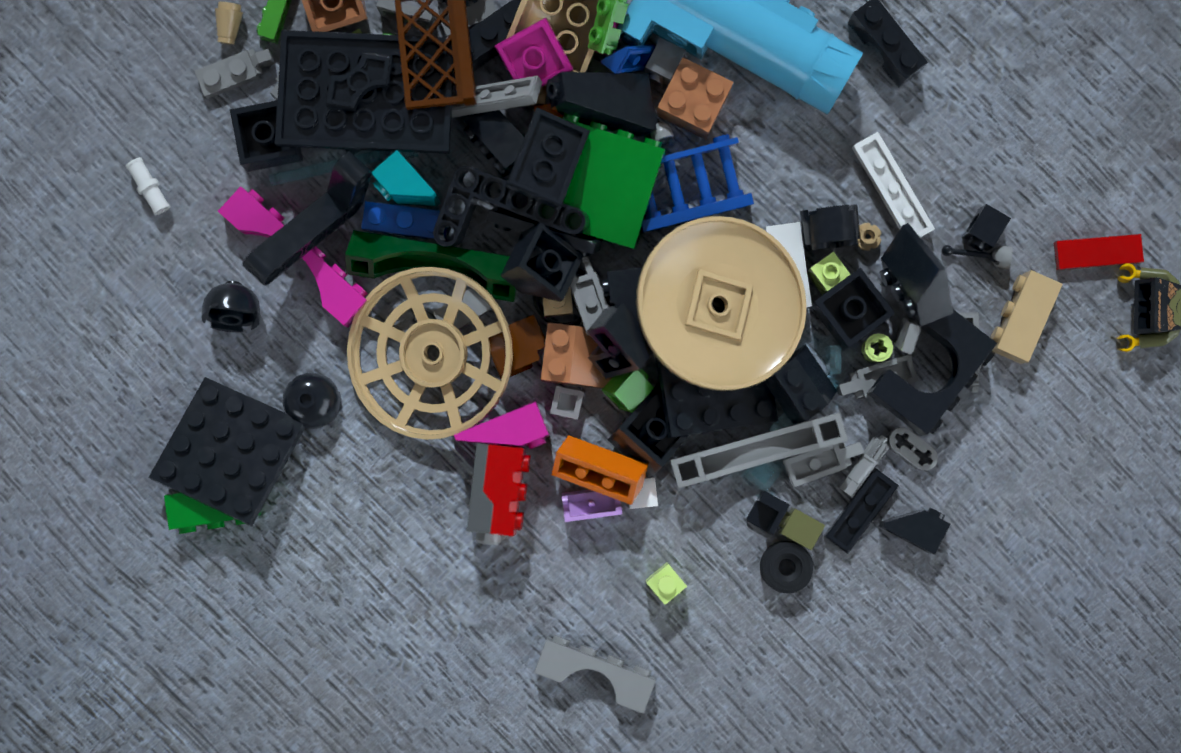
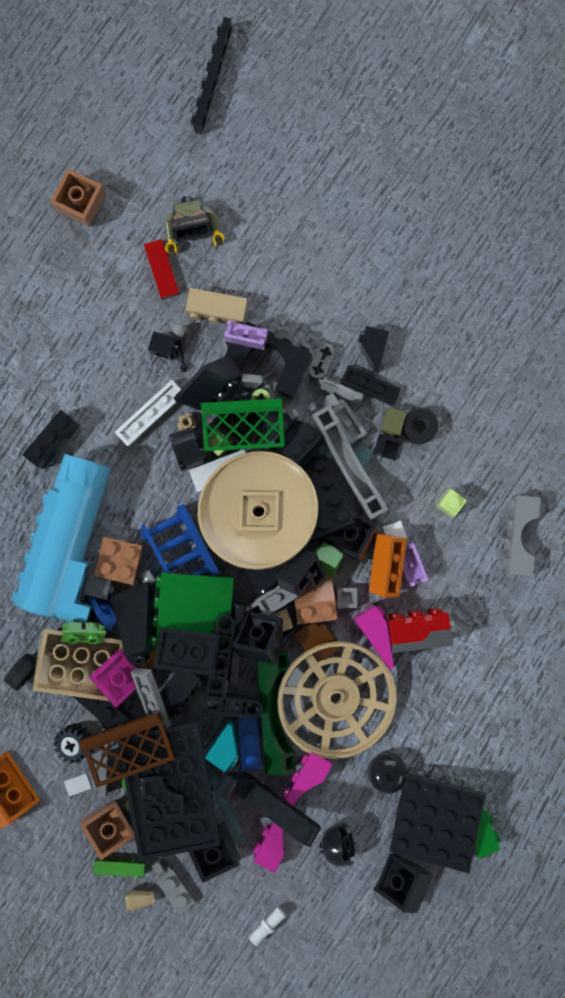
camera: 105 degrees left, 0 degrees up
none -> green fence [201,398,284,451]
none -> lavender hinge [224,320,268,350]
none -> black slope [374,853,433,913]

